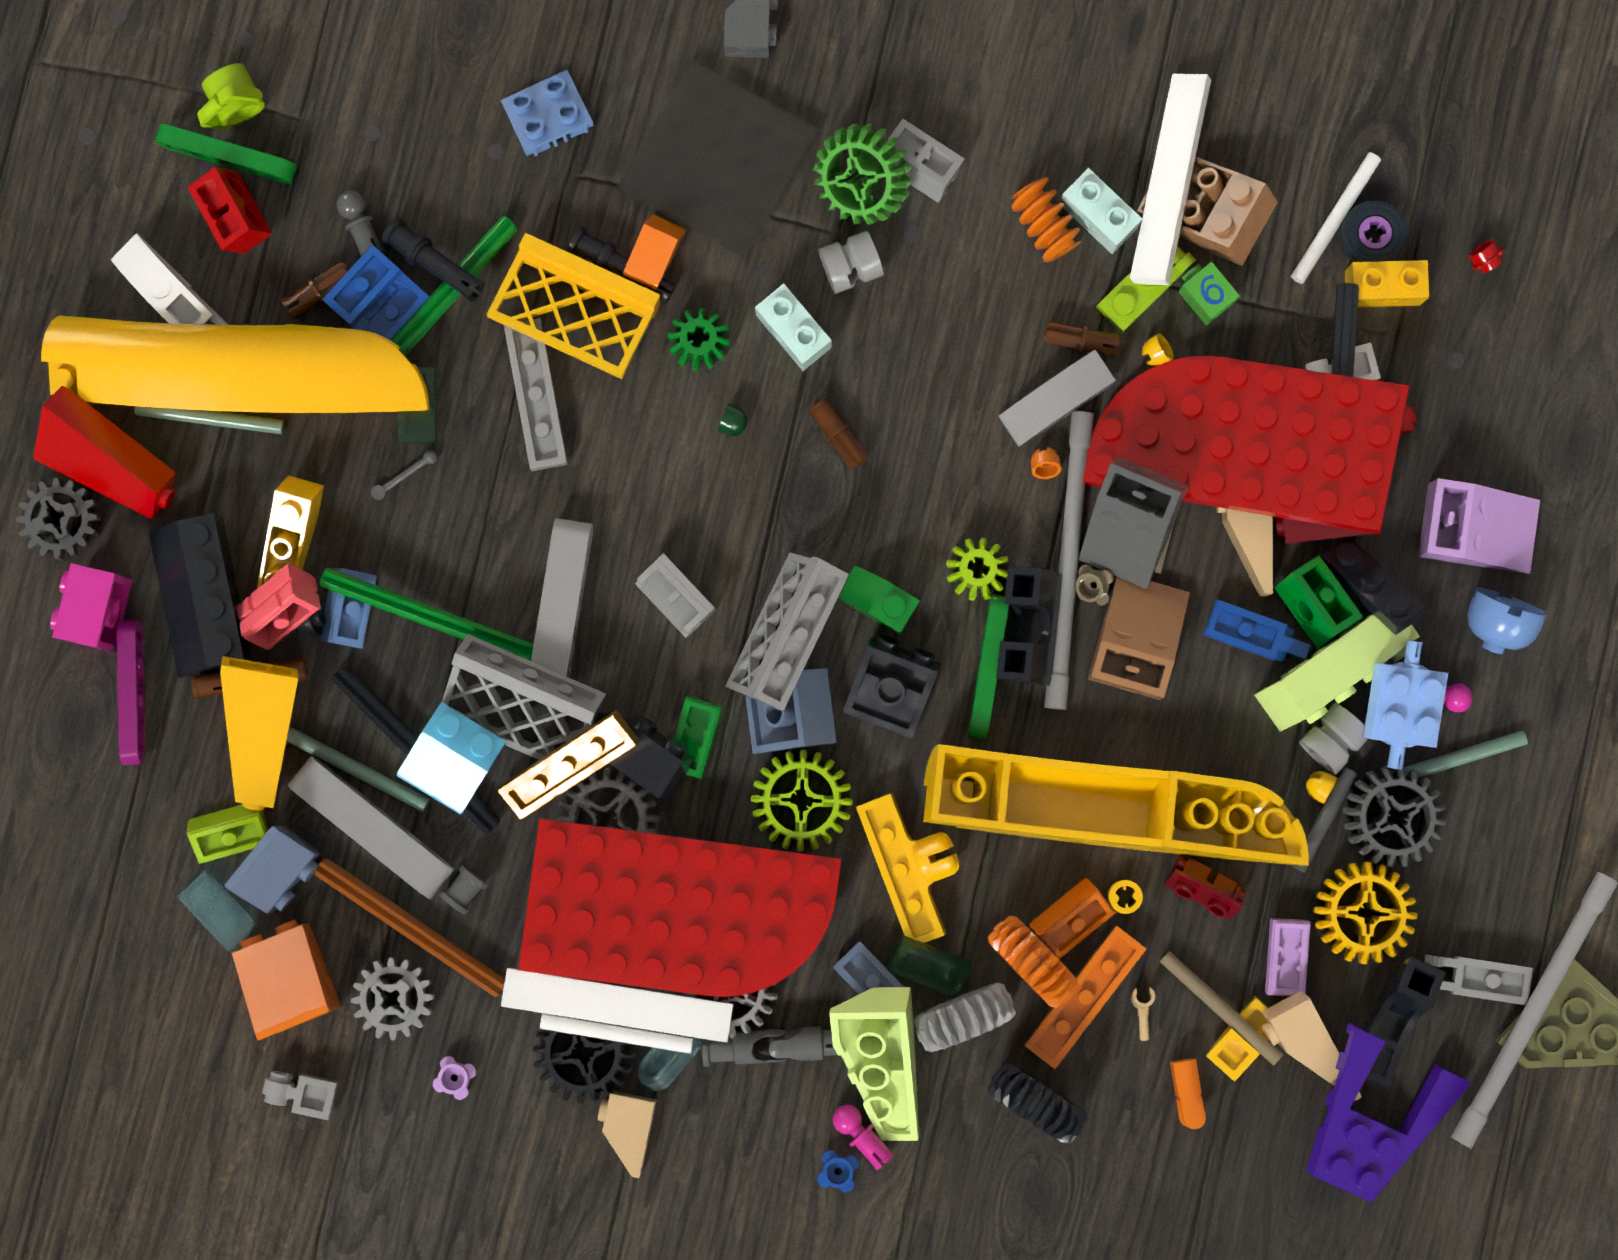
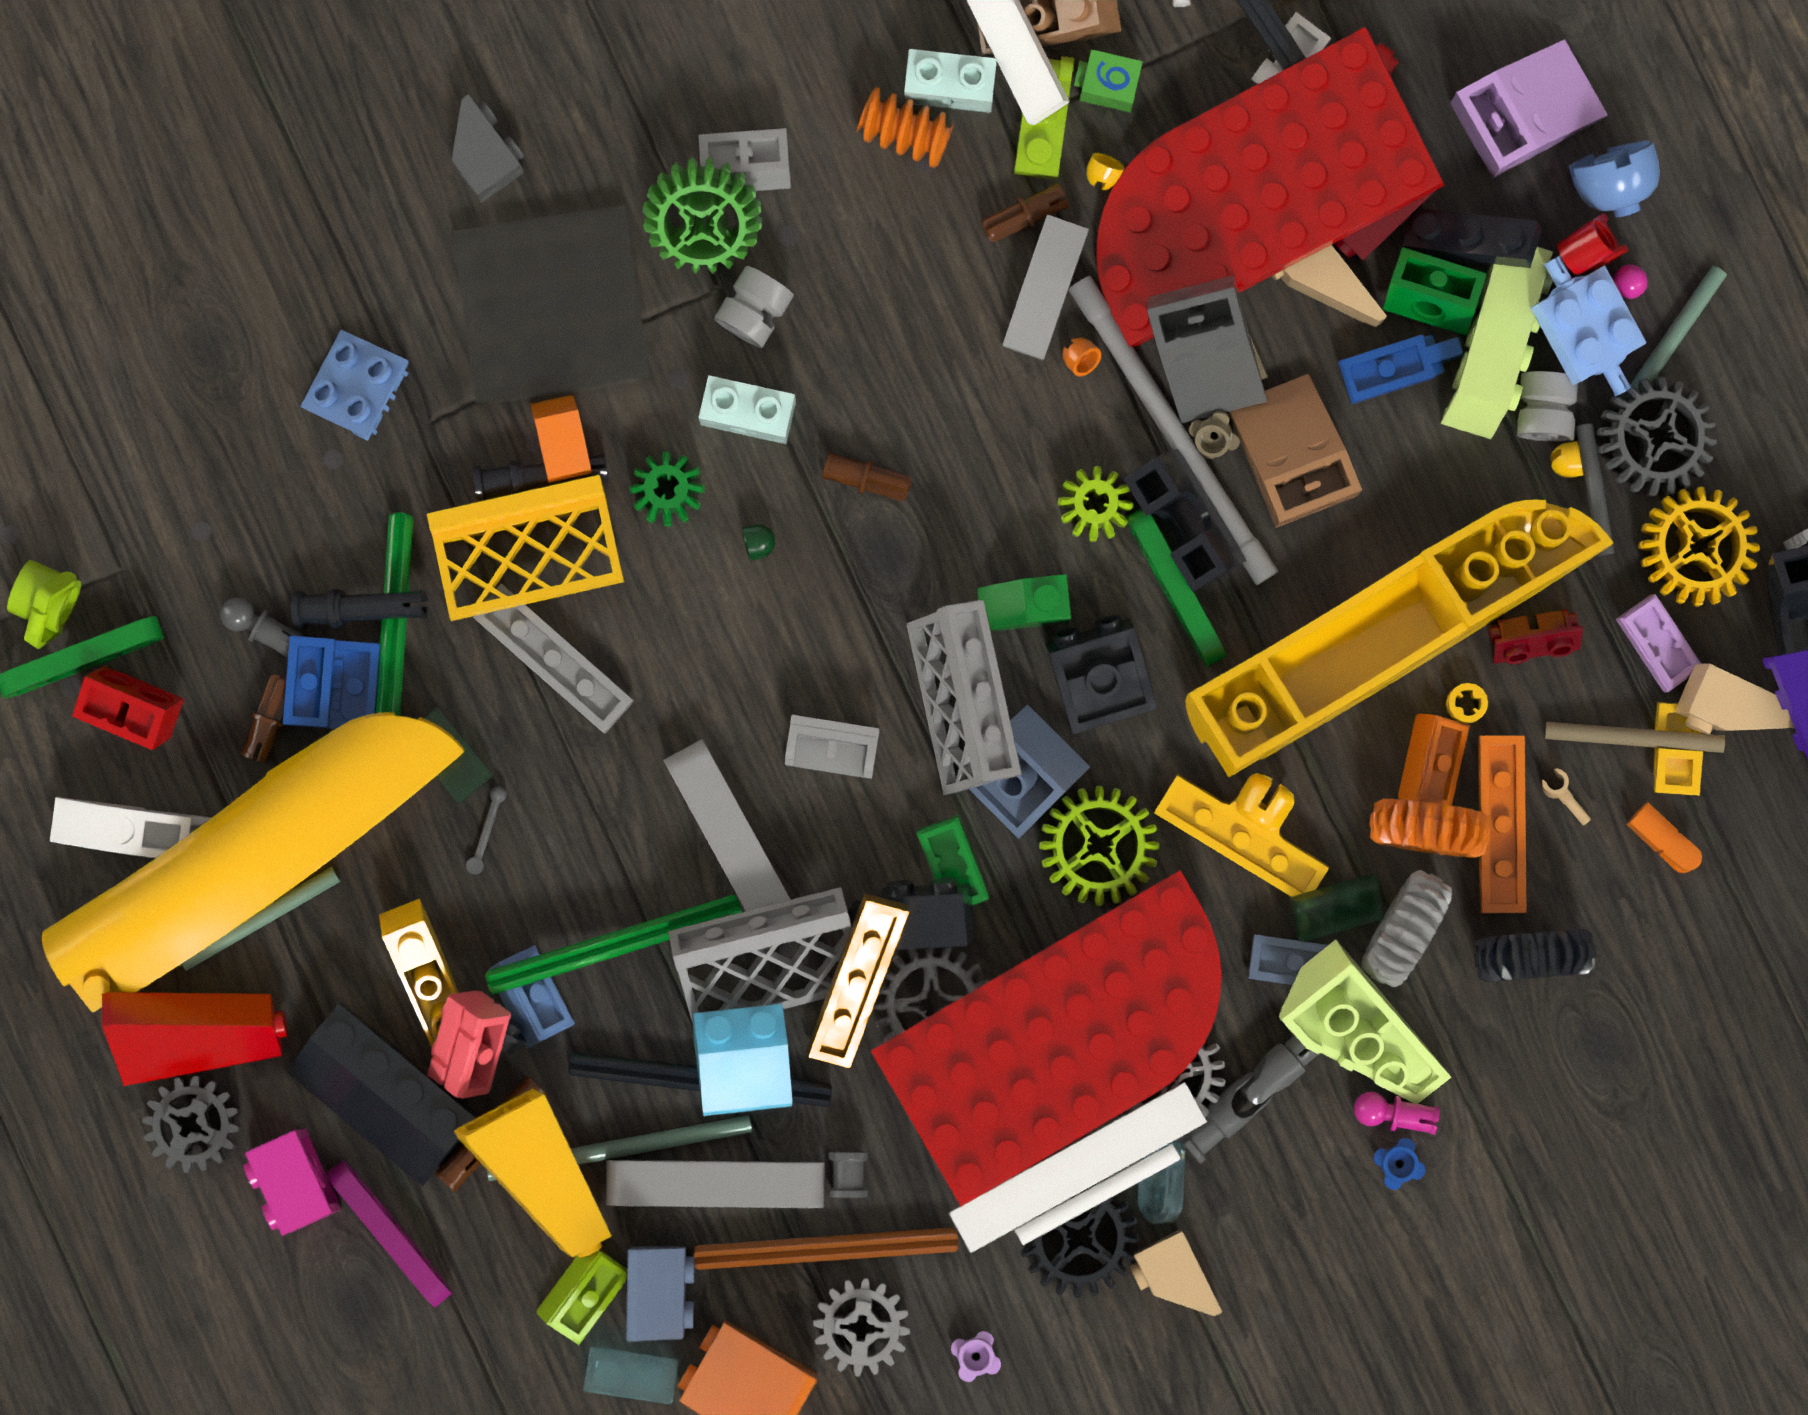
camera: 45 degrees left, 0 degrees up
none -> red piece [1557,213,1629,276]

